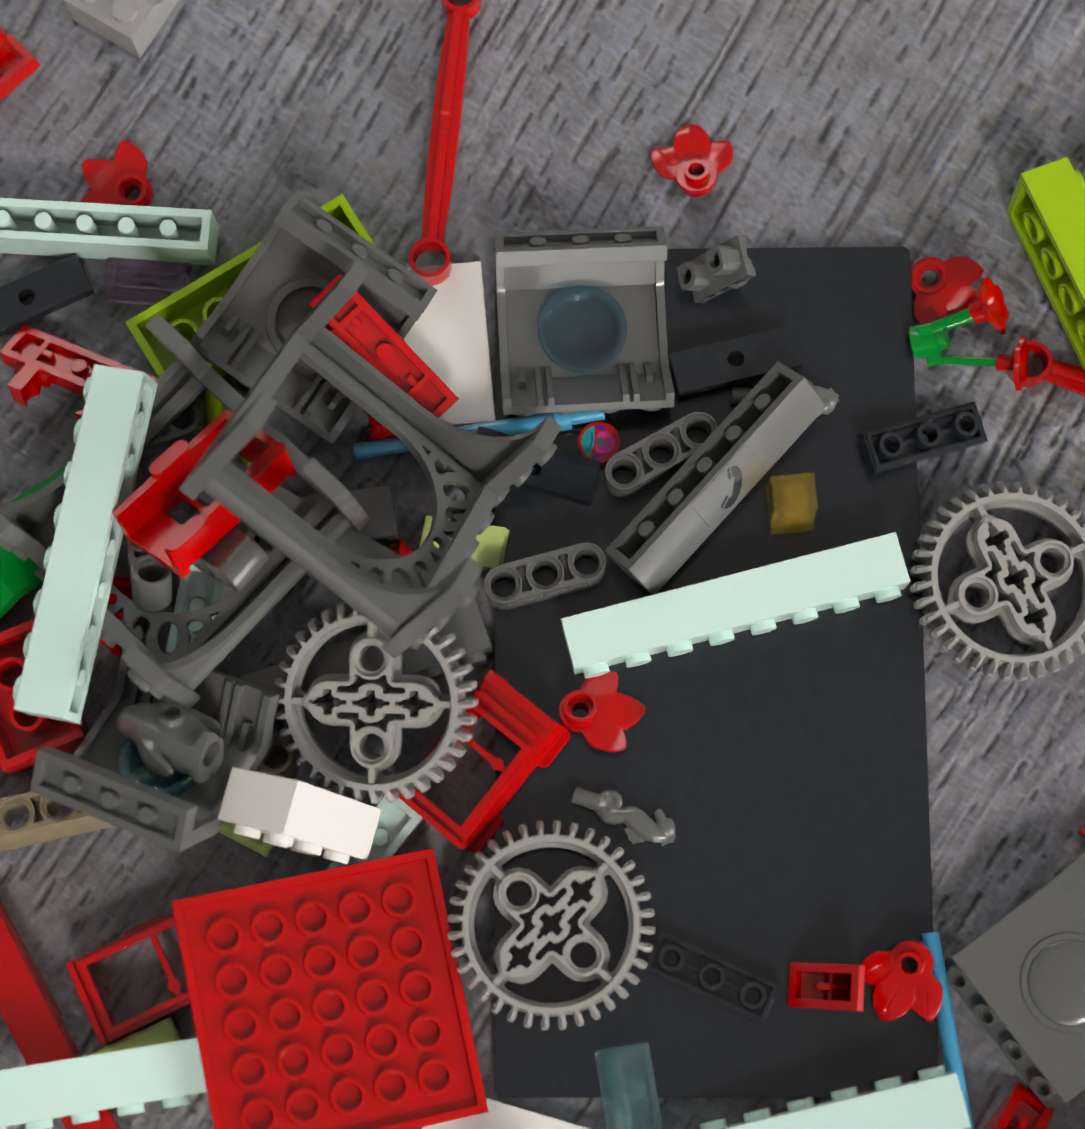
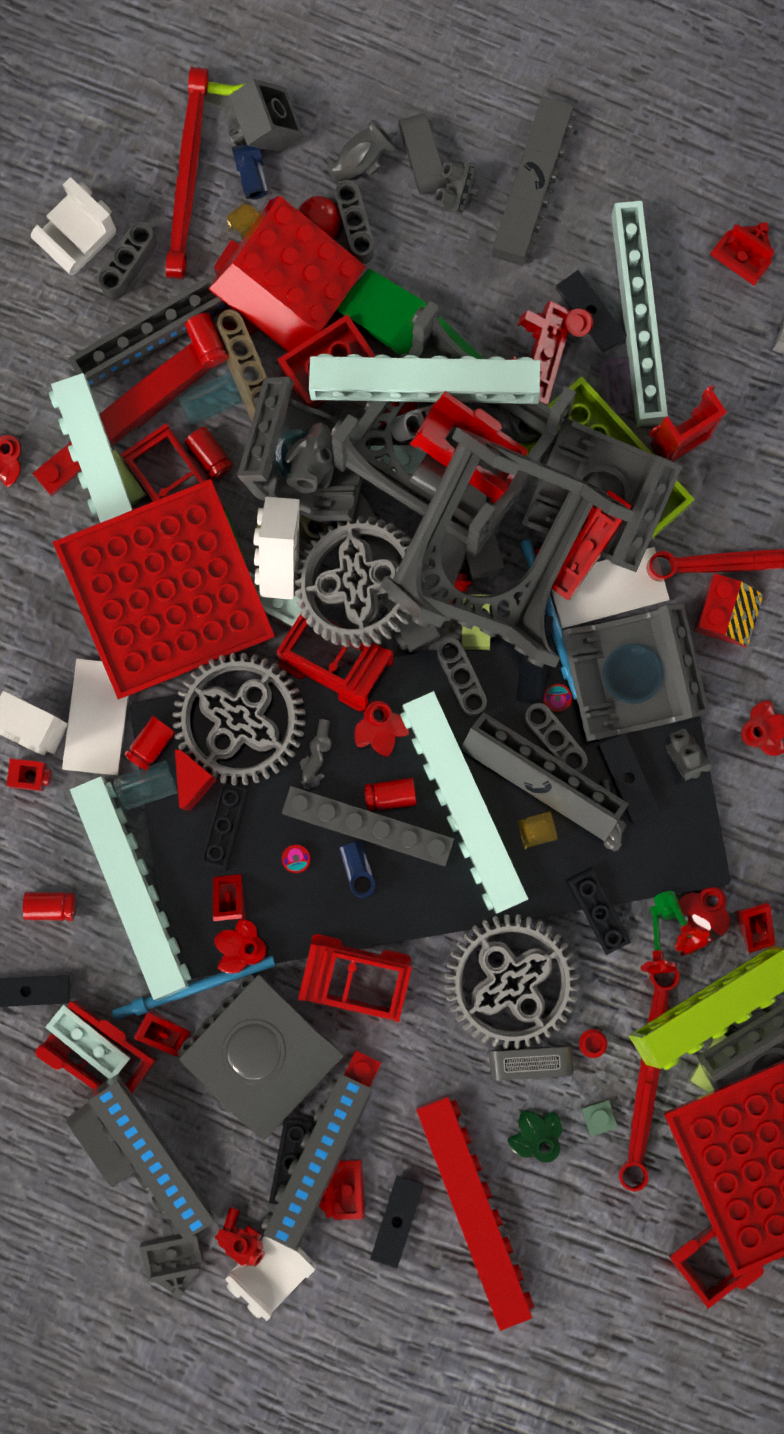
camera: 80 degrees right, 5 degrees up
red plate [80,140,154,206] -> none
none -> red piece [124,716,175,771]
none -> red slope [175,750,217,811]
none -> clear light blue slope [177,373,241,425]
none -> red piece [184,427,234,481]
none -> dark grey brick [282,786,454,867]
none -> tile [282,845,311,873]
none -> red piece [298,934,412,1023]
none -> dark blue piece [339,841,376,899]
none -> red piece [364,778,416,812]
none -> red plate [566,308,593,337]
none -> red piece [649,385,727,462]
none -> slope [694,573,764,648]
none -> red slope [734,903,776,953]

